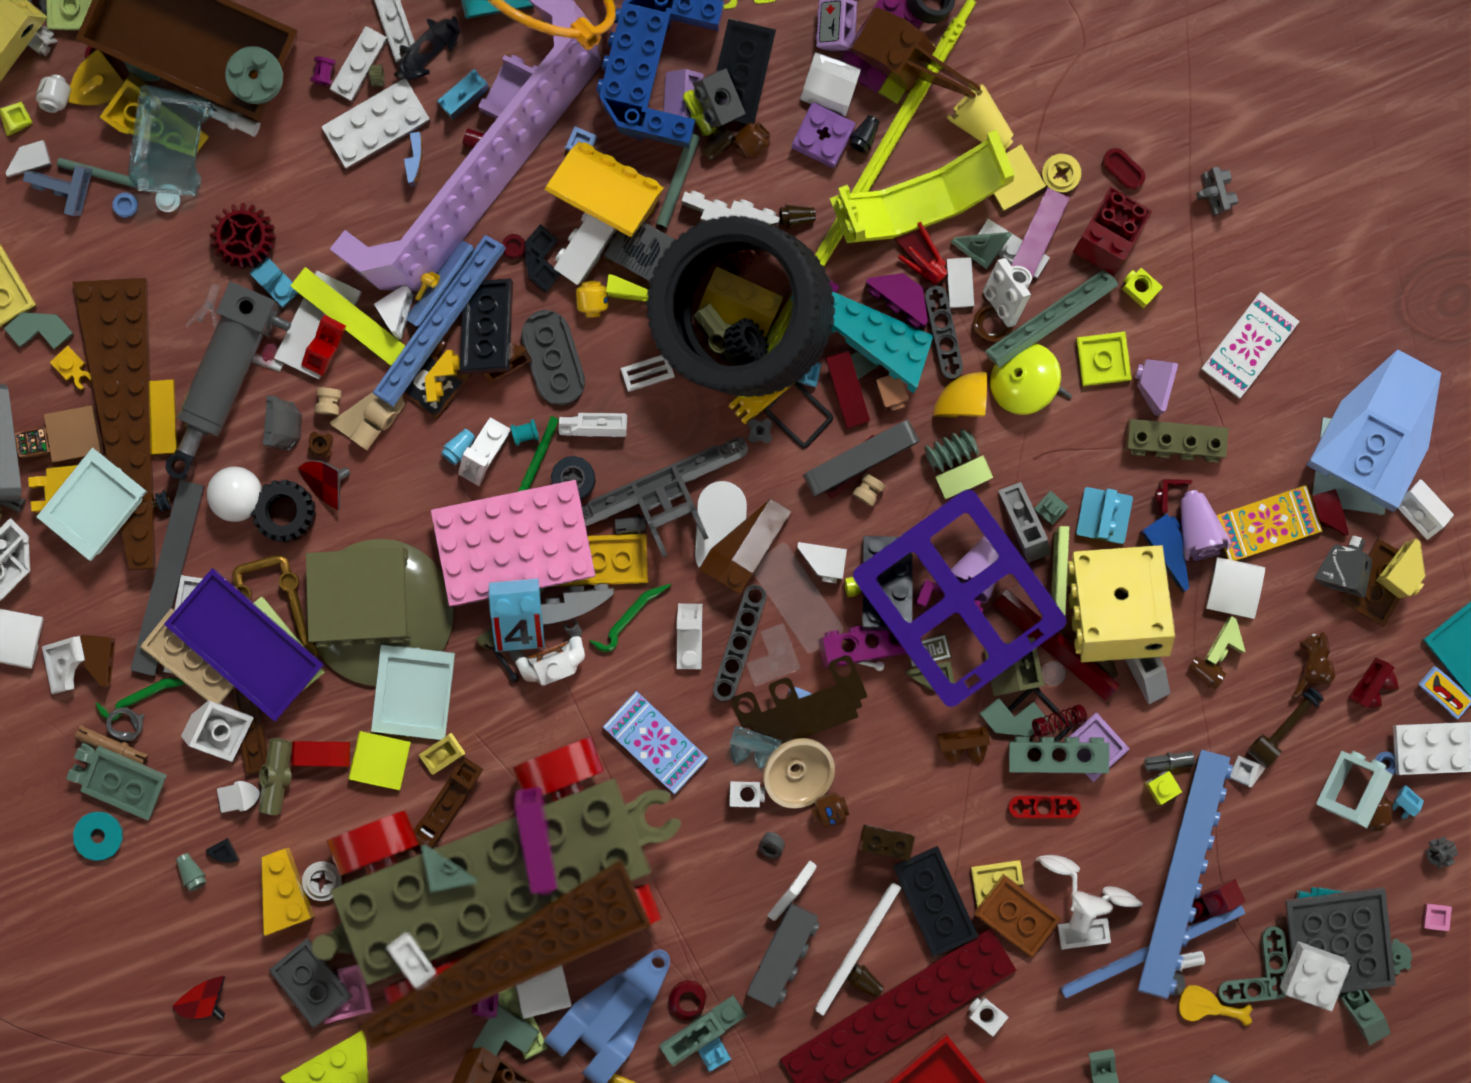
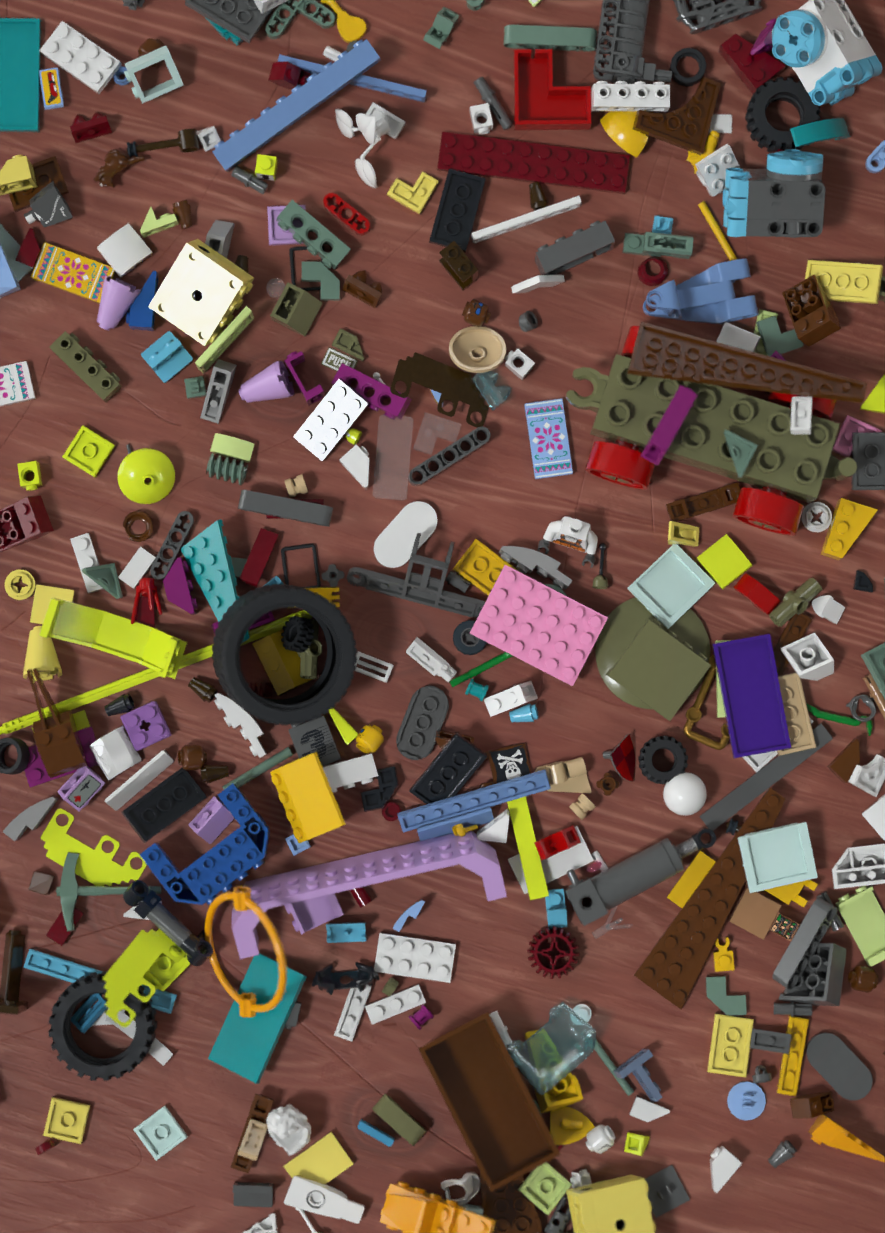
camera: 145 degrees left, 0 degrees up
medium blue tile [112,193,138,218] -> none
sand green wheel [225,47,283,104] -> none
dark grey slope [263,396,302,451] -> none
yellow slope [425,350,460,403] -> none
medium azure slope [489,578,545,652] -> none
green piece [590,584,671,652] -> none
white bracket [677,603,703,669] -> none
neon yellow axle [683,90,716,136] -> none
dark grey brick [692,68,746,128] -> none
reddish brown wedge [698,499,791,595] -> none
dark purple window [853,490,1066,707] -> none
nougat brick [875,375,909,412] -> none
yellow brick [933,372,987,418] -> none
dark orange tile [973,874,1062,958] -> none
white plate [983,258,1032,327] -> none
sand green tile [985,270,1118,368] -> none
dark red tile [993,589,1120,700] -> none
tile [1011,188,1070,278] -> none
dark red piece [1032,704,1087,738] -> none
lavender slope [1135,359,1178,417] -> none
dark red bracket [1155,479,1192,514] -> none
medium azure tile [1393,785,1424,819] -> none
none -> white slope [105,750,174,811]
none -> dark grey pin [473,77,514,131]

